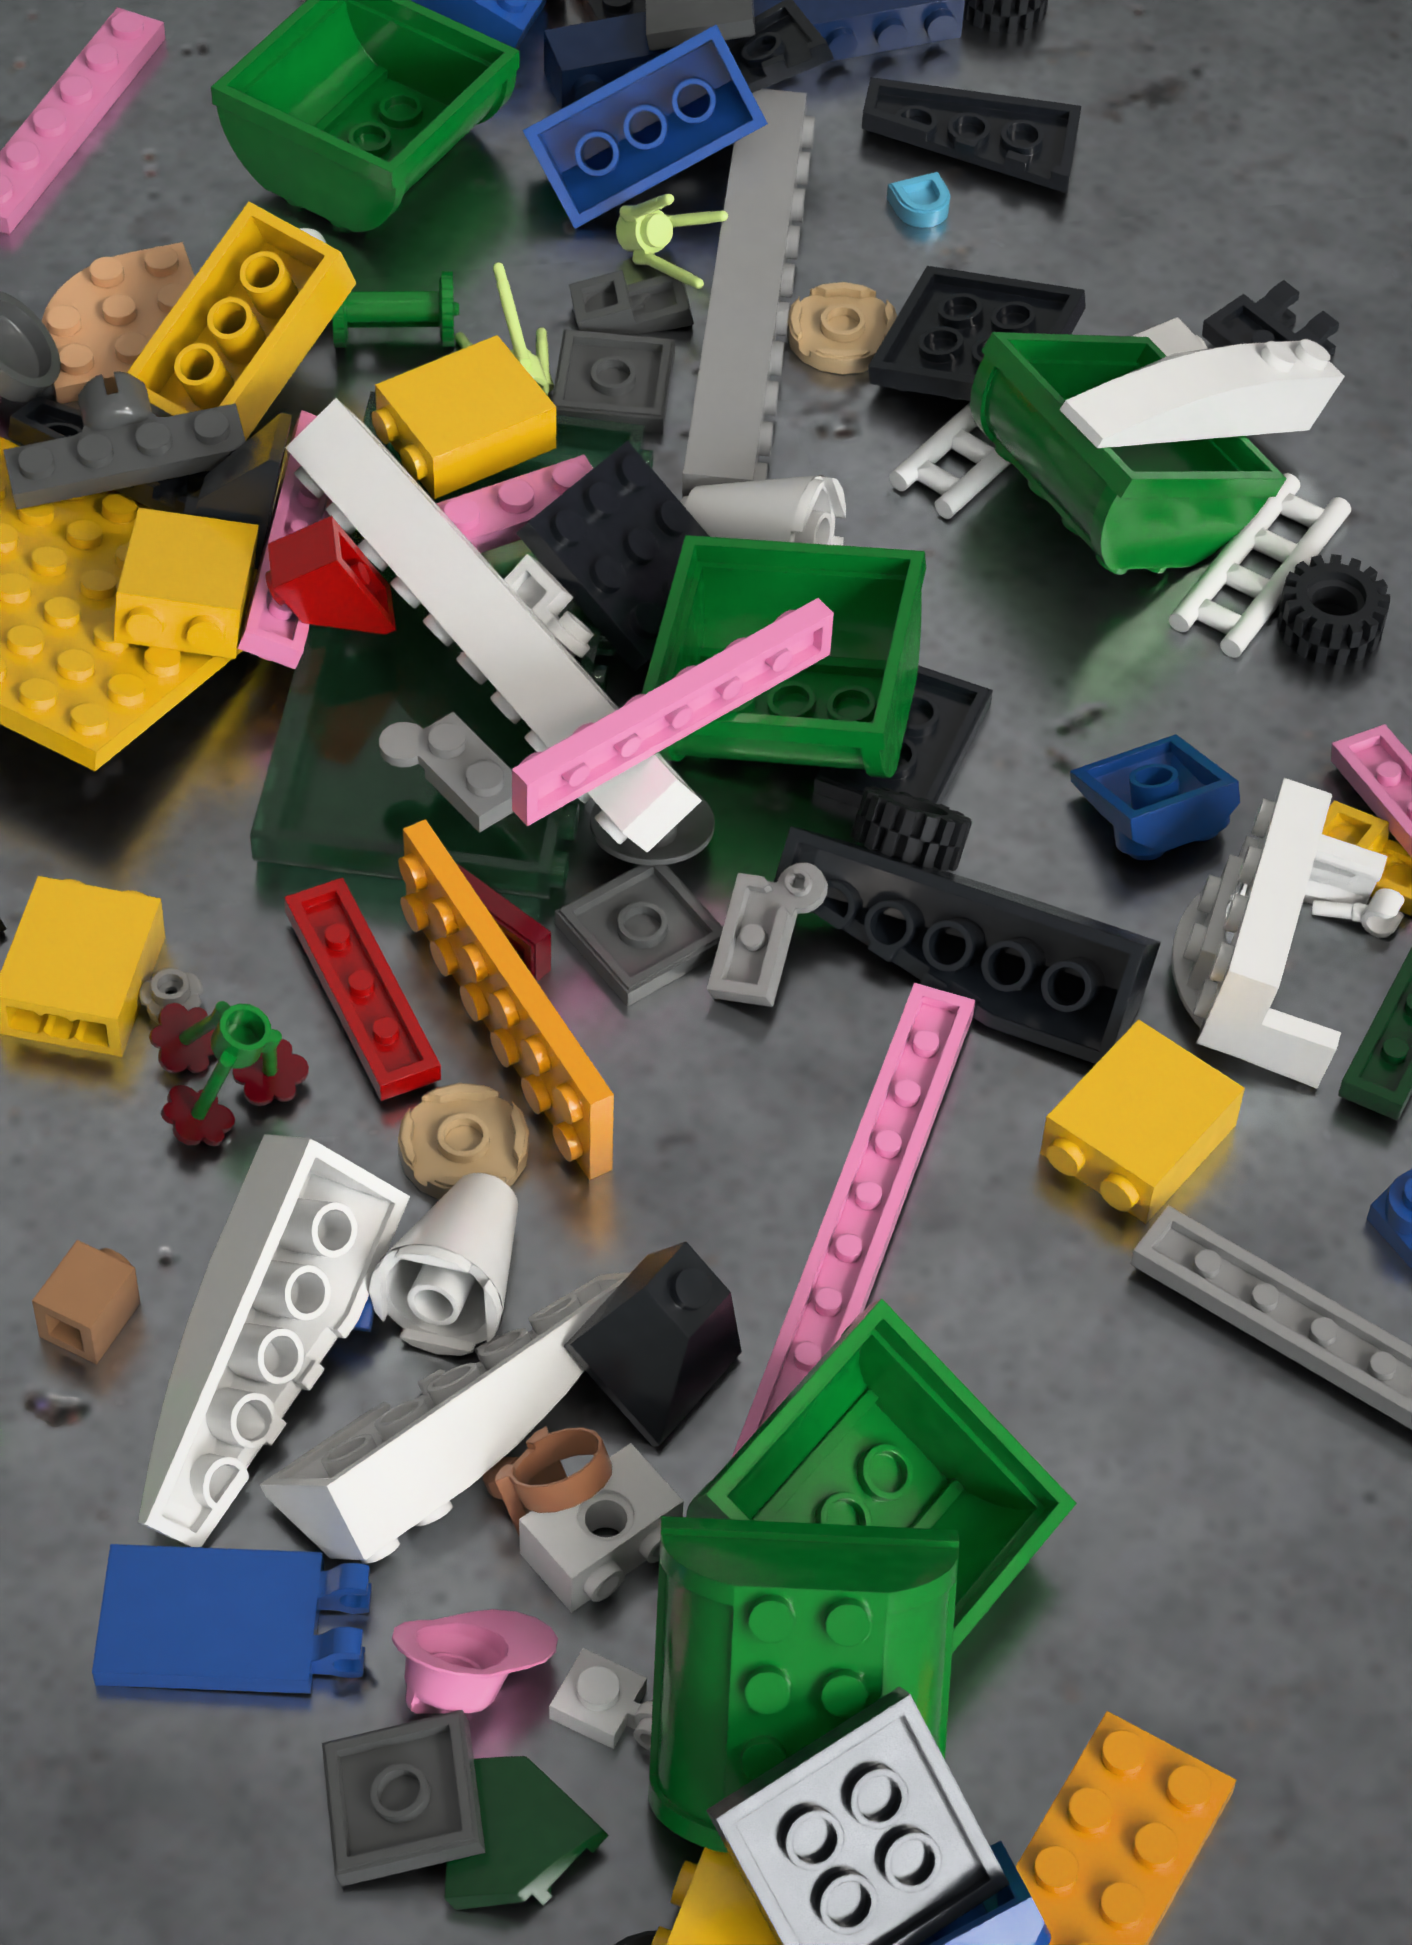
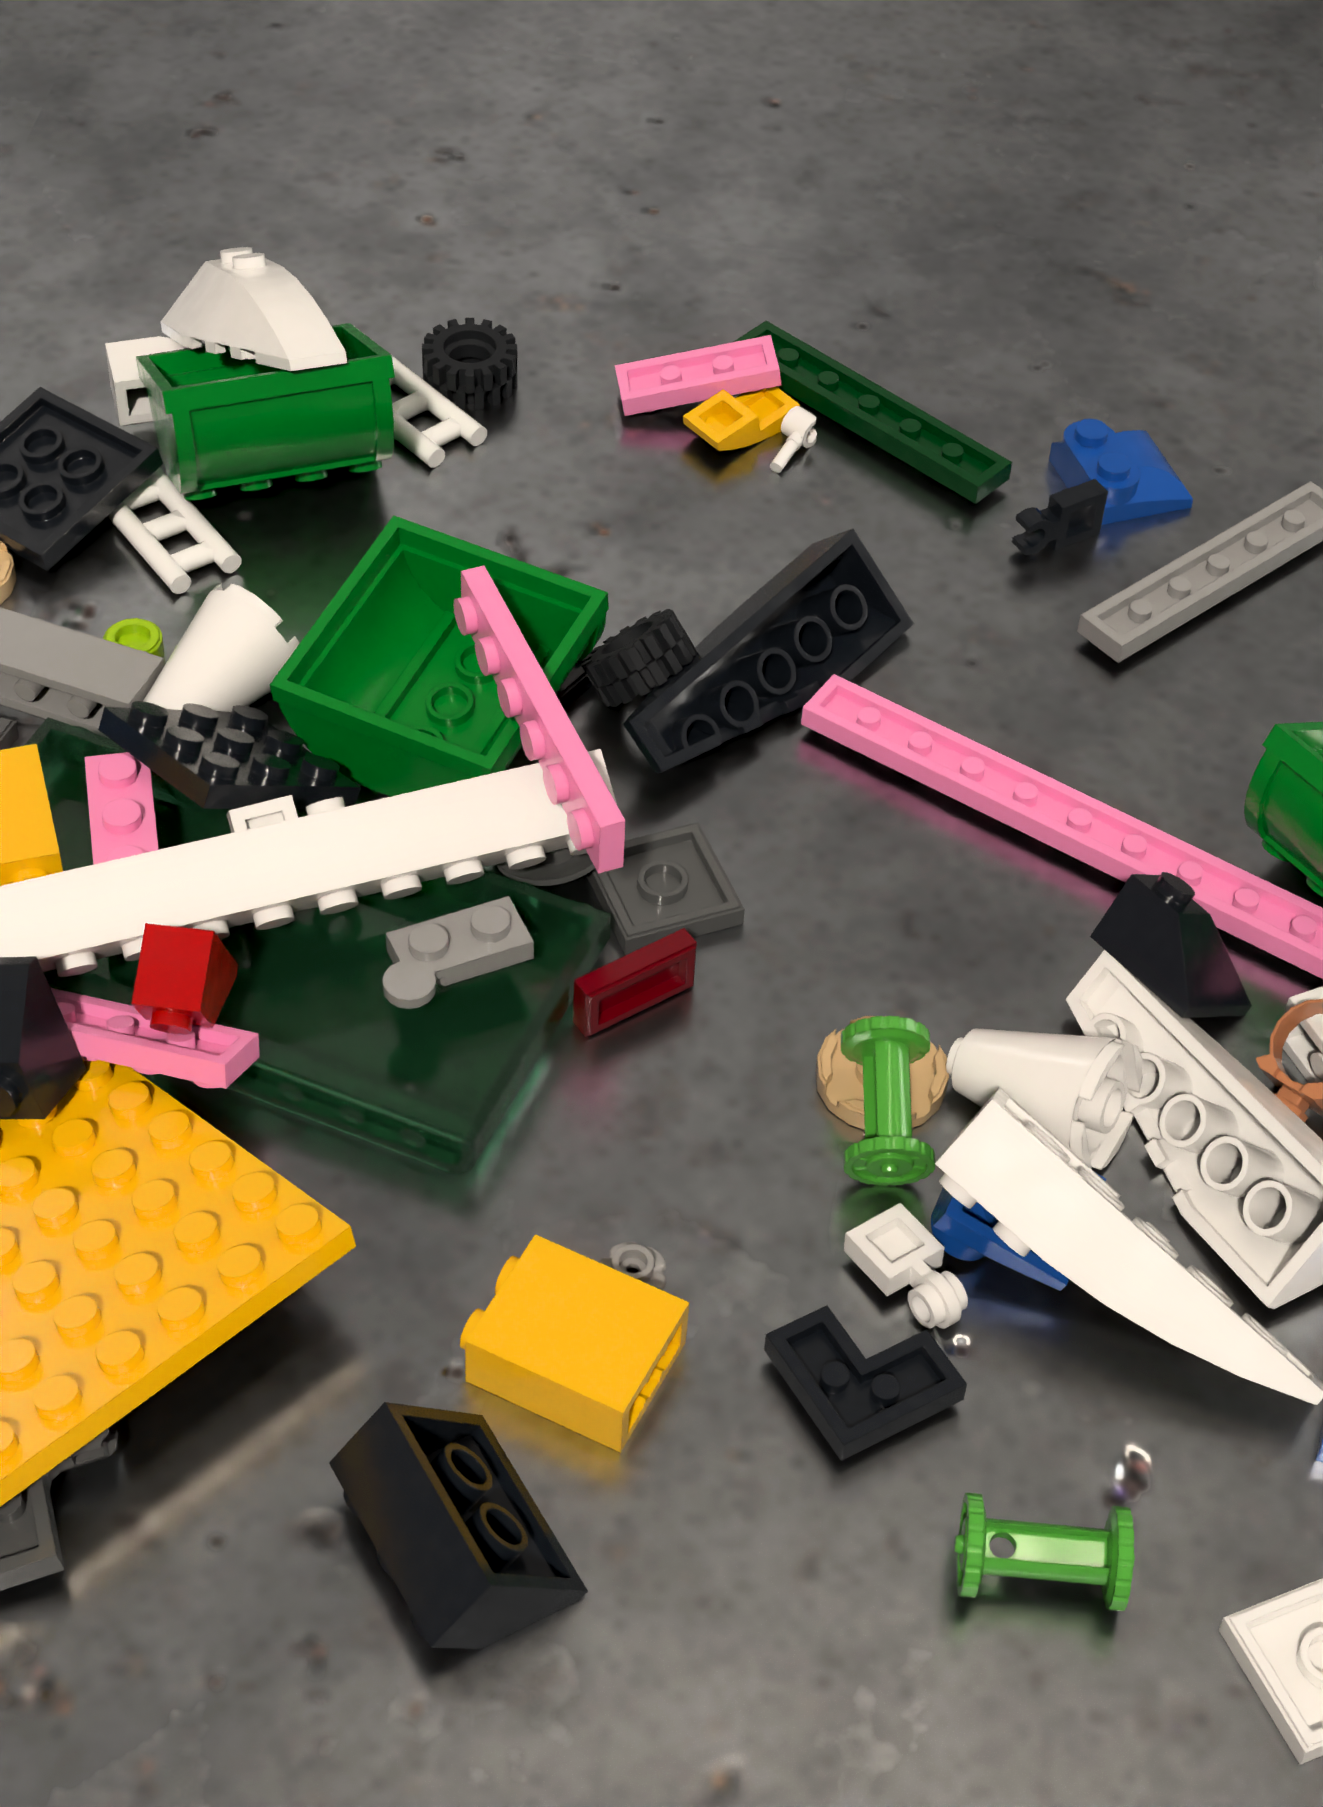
camera: 75 degrees left, 5 degrees down
medium nougat brick [32,1240,141,1365] -> none
yellow brick [113,507,259,659] -> none
dark red plant [149,1001,309,1146] -> none
red plate [284,877,441,1101] -> none
light orange plate [398,819,614,1181] -> none
light grey hinge [707,862,828,1007] -> none
yellow brick [1040,1019,1245,1224] -> none
blue slope [1070,734,1240,860] -> none
white piece [1171,778,1387,1089] -> none
black plate [1202,280,1339,357] -> none
none -> lime tile [103,618,164,658]
none -> black plate [764,1305,967,1461]
none -> bright green hose [840,1016,935,1186]
none -> white plate [844,1203,968,1329]
none -> black plate [1012,479,1108,555]

